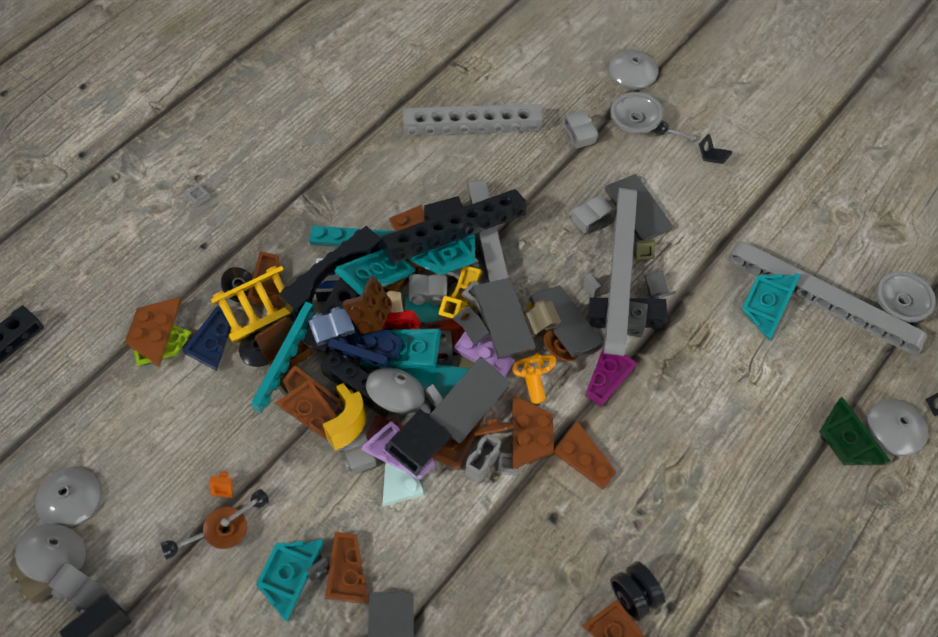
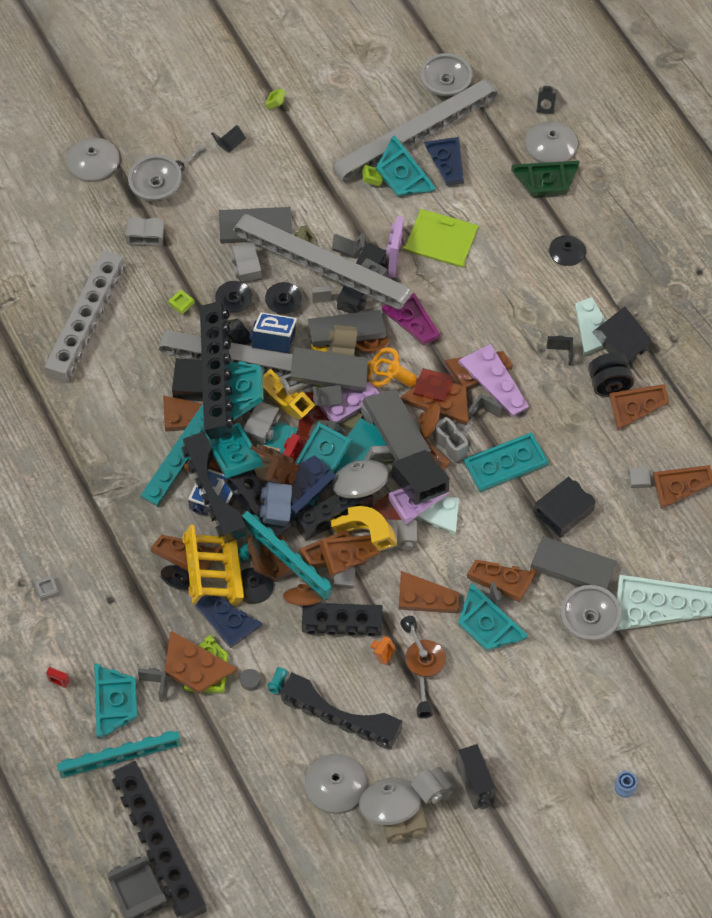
camera: 65 degrees left, 0 degrees up
none -> red tile [46,667,70,688]
none -> teal plate [57,731,181,779]
none -> teal wing [94,663,138,739]
none -> dark grey bracket [138,668,167,702]
none -> lime plate [168,289,195,315]
none -> black dish [215,281,252,313]
none -> black bracket [228,318,250,345]
none -> dark grey tile [240,669,260,690]
none -> piece [250,312,297,353]
none -> lime plate [264,88,286,109]
none -> black dish [265,282,302,314]
none -> teal pin [267,667,288,694]
none -> black arch [281,672,403,749]
none -> dark orange dish [283,584,323,605]
none -> black brick [302,603,383,637]
none -> light grey tile [334,568,355,588]
none -> lime plate [362,165,382,186]
none -> lavender wing [386,216,404,278]
none -> dark orange wing [399,571,459,613]
none -> lime piece [402,209,479,268]
none -> clear red piece [413,368,454,403]
none -> dark blue wing [424,137,464,186]
none -> lavender wing [458,344,529,417]
none -> teal tile [463,432,549,493]
none -> dark grey bracket [468,394,502,420]
none -> black brick [534,476,596,538]
none -> black bracket [546,335,573,366]
none -> black dish [549,235,585,266]
none -> light aqua wing [575,297,606,356]
none -> black brick [592,307,653,364]

